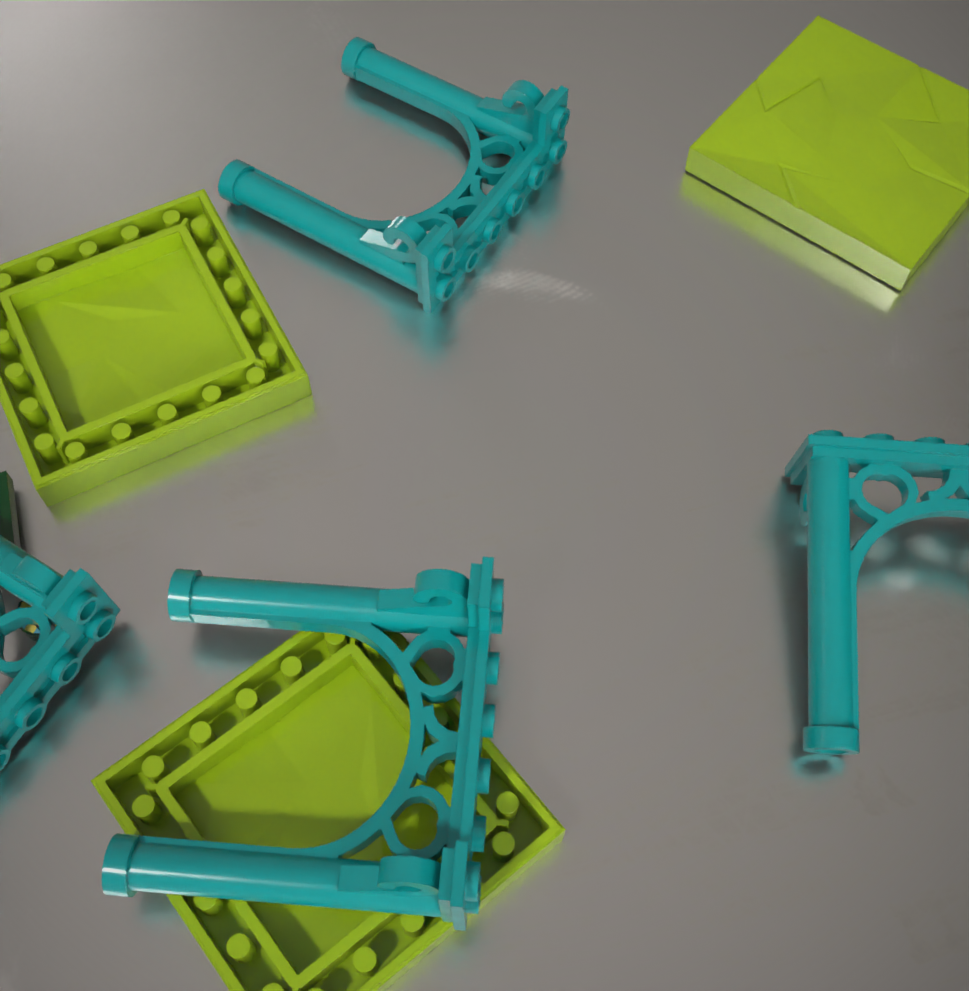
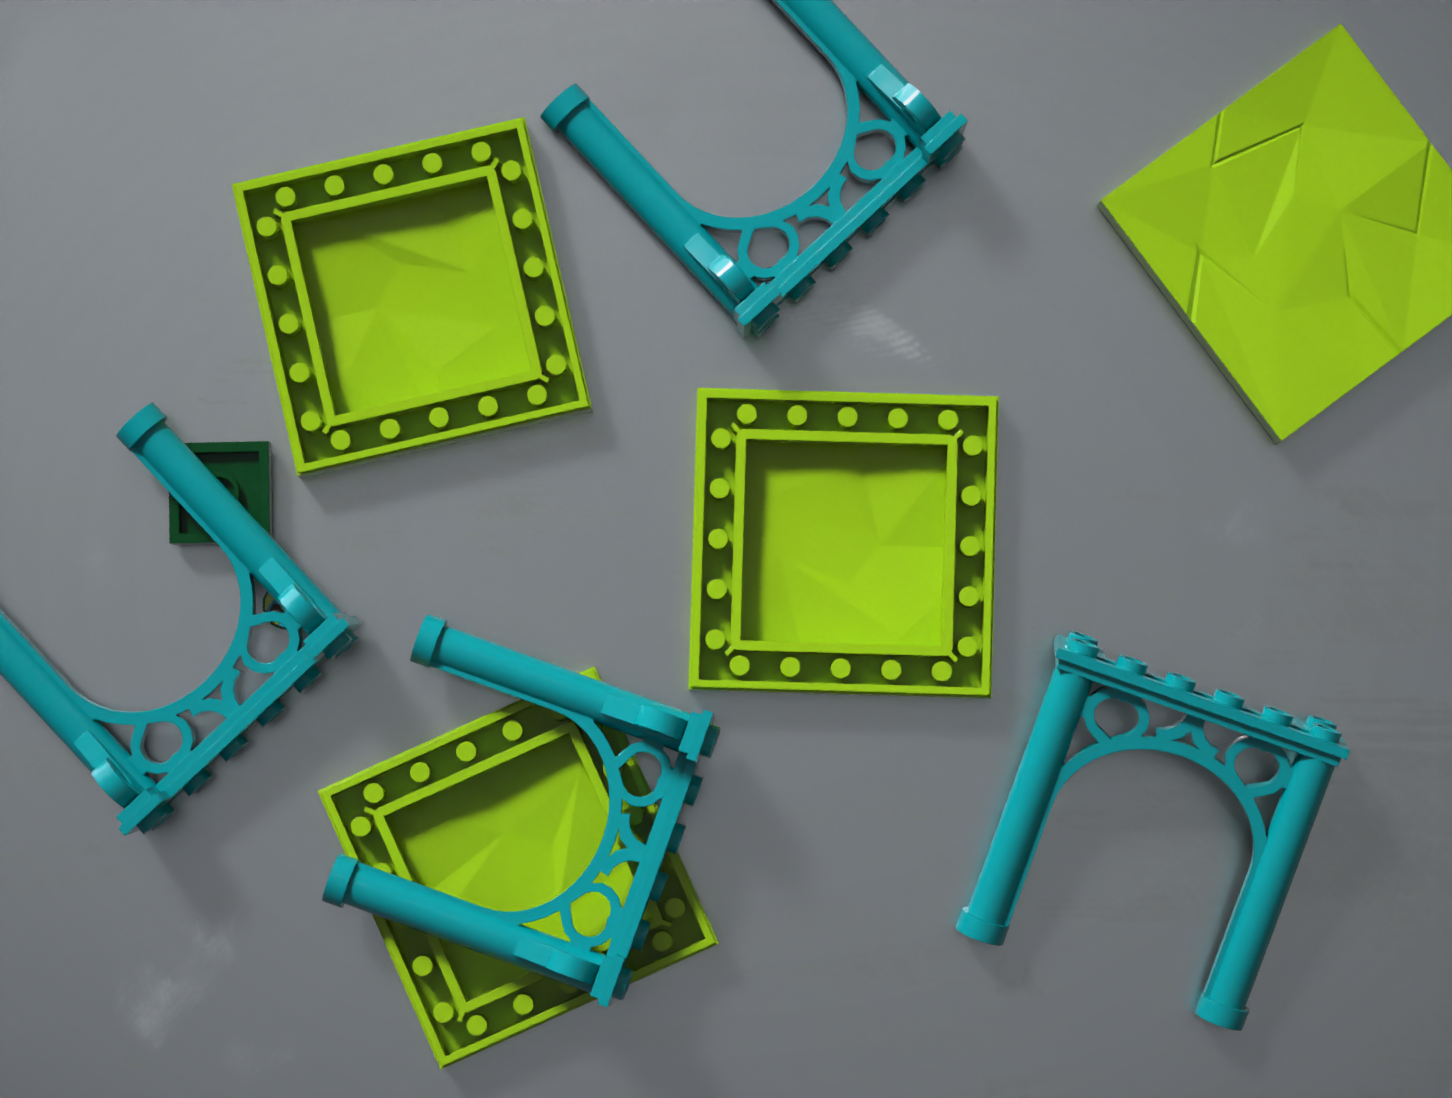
camera: 15 degrees right, 25 degrees up
none -> lime tile [688,388,999,699]

